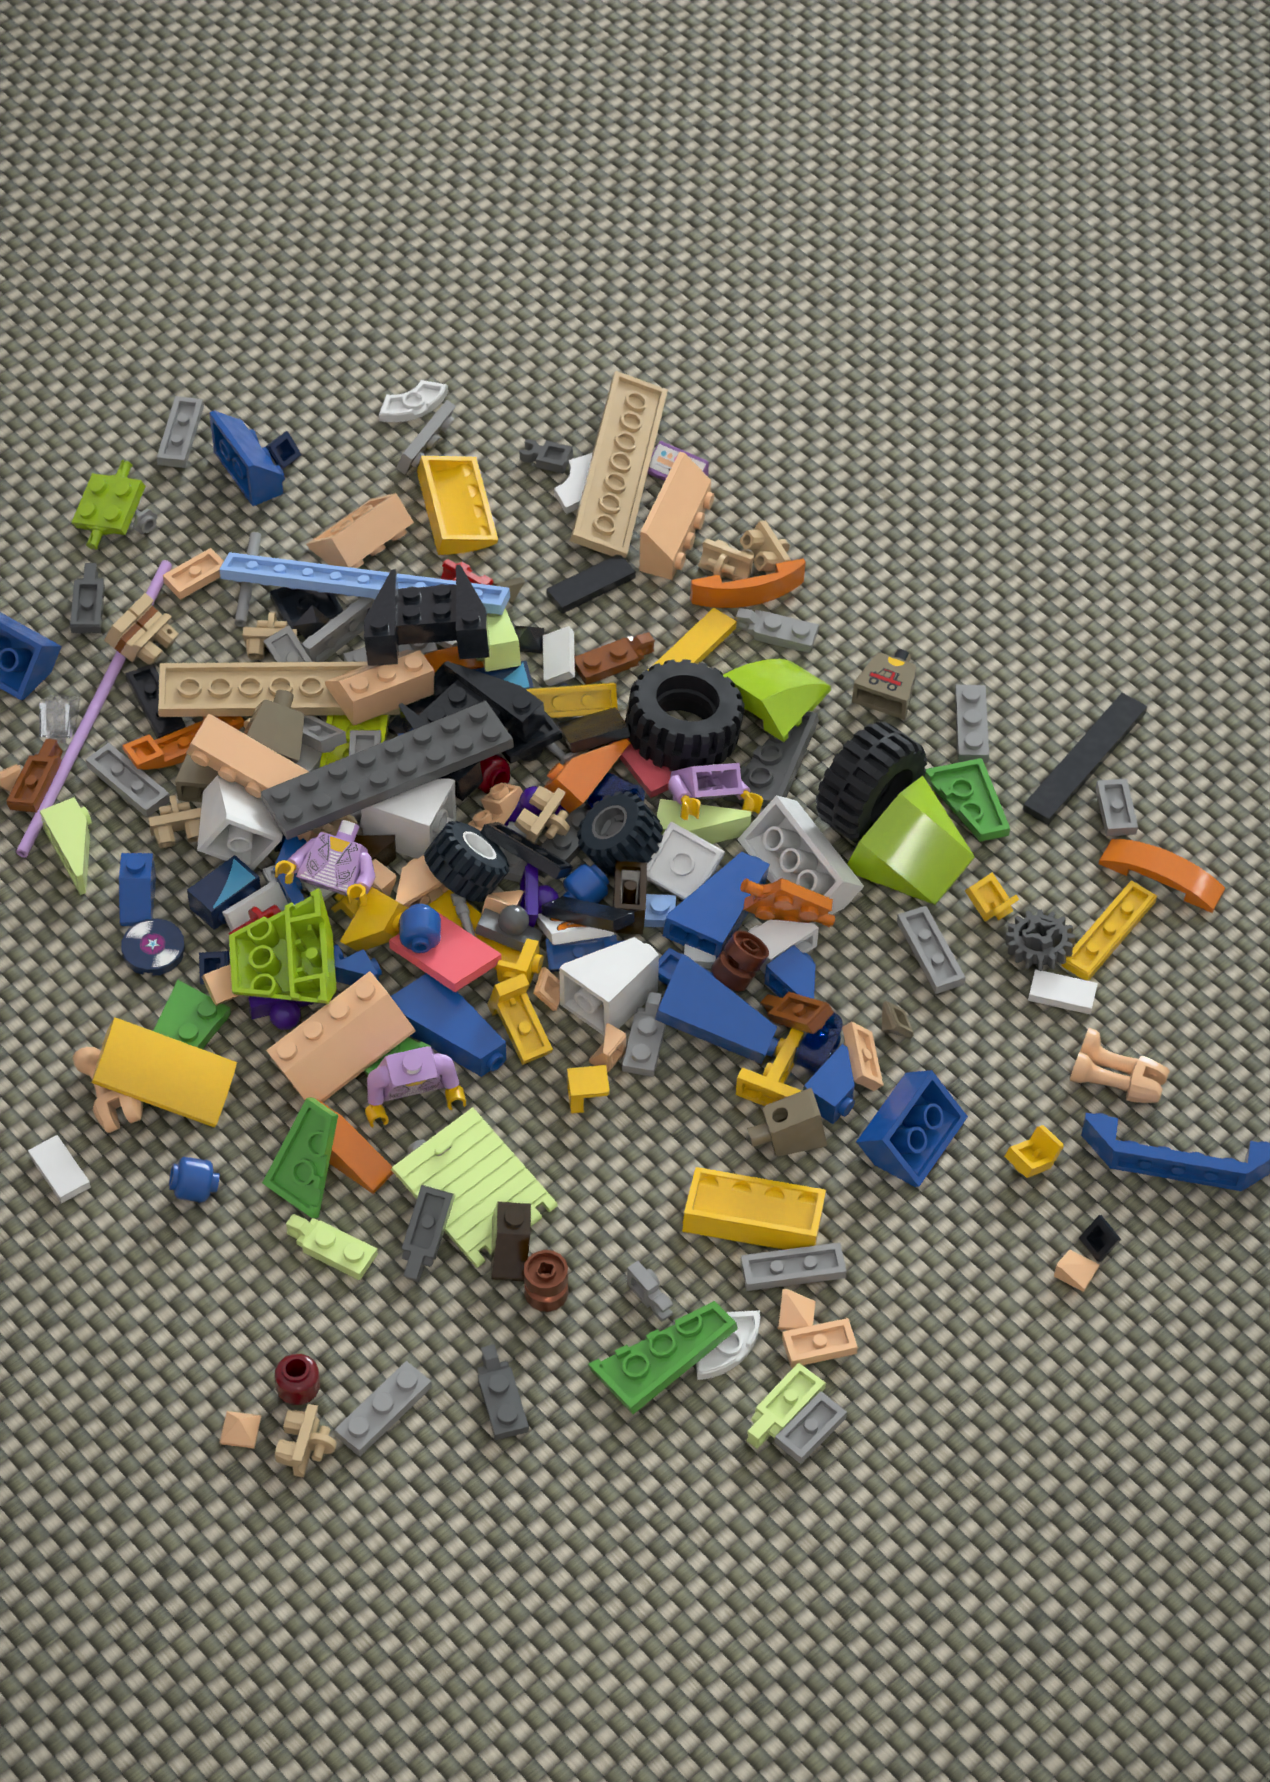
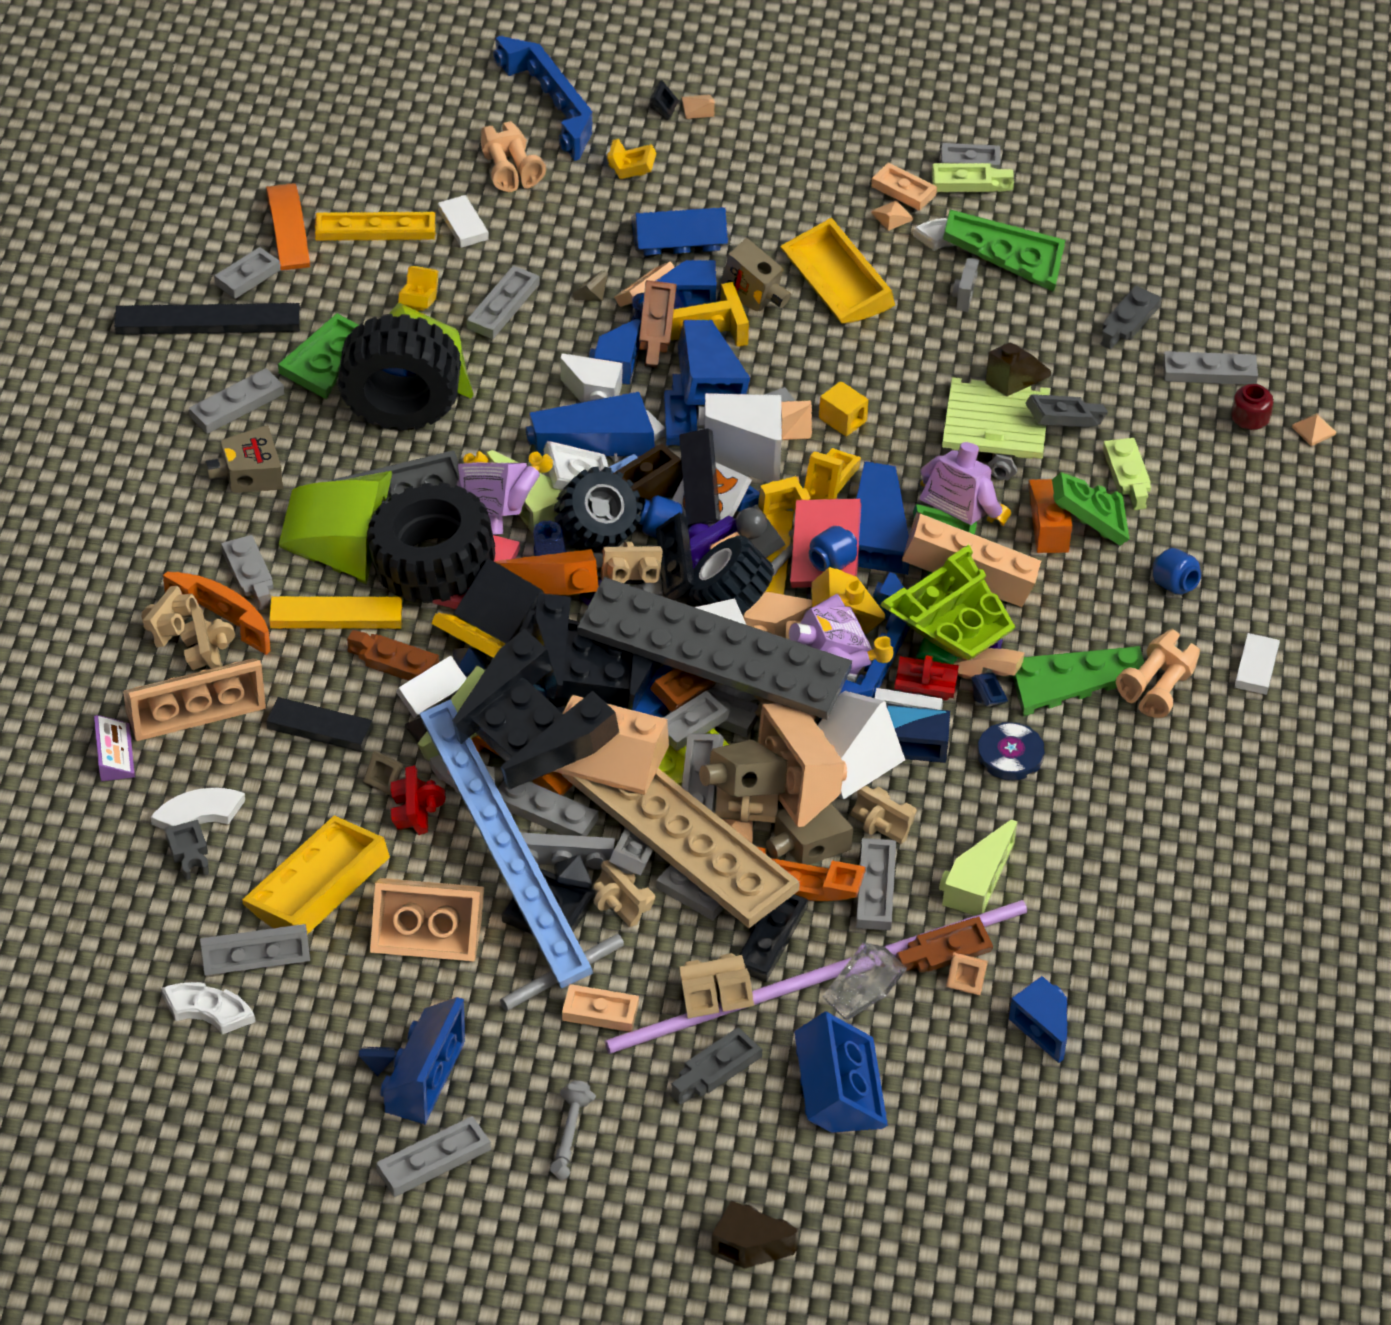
camera: 130 degrees left, 5 degrees down
lime plate [72,460,146,550] -> none
yellow slope [91,1017,237,1128] -> none
blue slope [119,853,156,926] -> none
tan hips [275,1404,337,1477] -> none
copper wheel [524,1250,568,1312] -> none
tan plate [570,371,668,559] -> none
copper wheel [711,930,769,991] -> none
white slope [737,795,864,924] -> none
orange plate [740,878,835,928] -> none
light grey plate [740,1242,847,1291] -> none
dark grey gear [1006,909,1075,971] -> none

